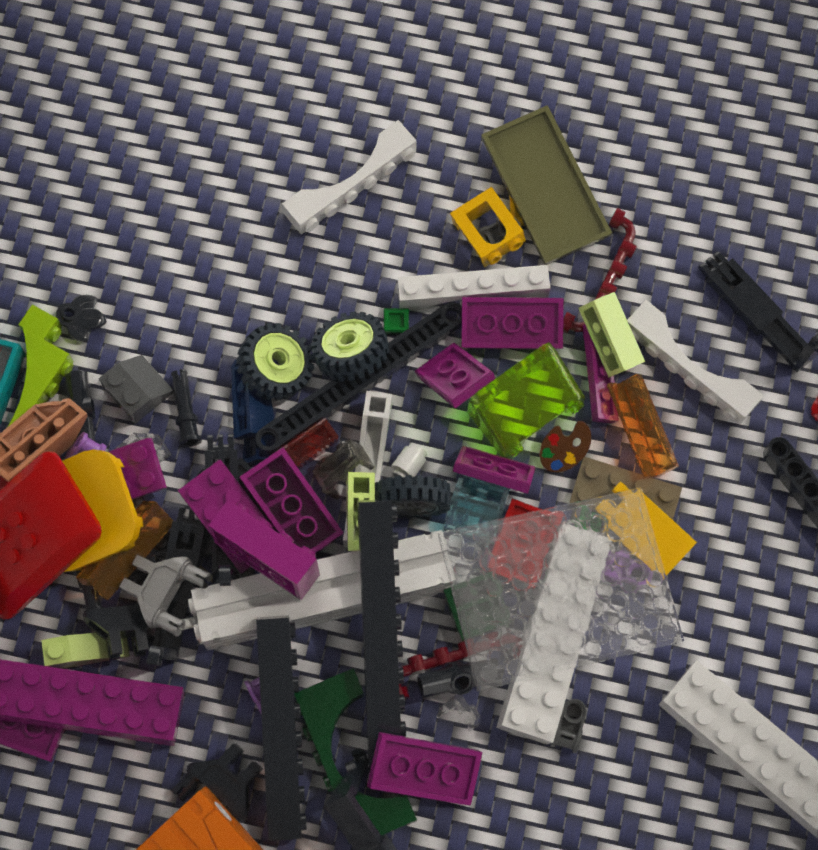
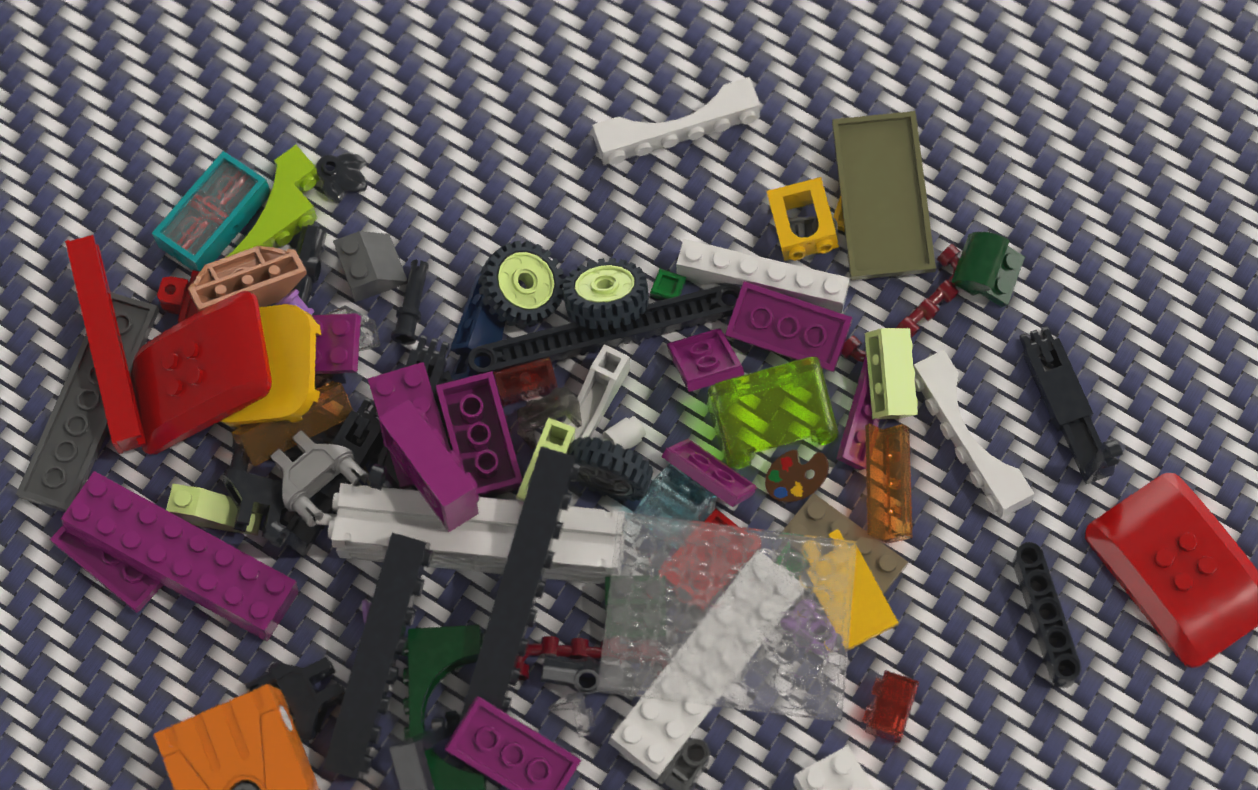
camera: 25 degrees right, 5 degrees down
none -> clear red brick [862,670,920,744]
none -> dark green brick [951,232,1025,307]

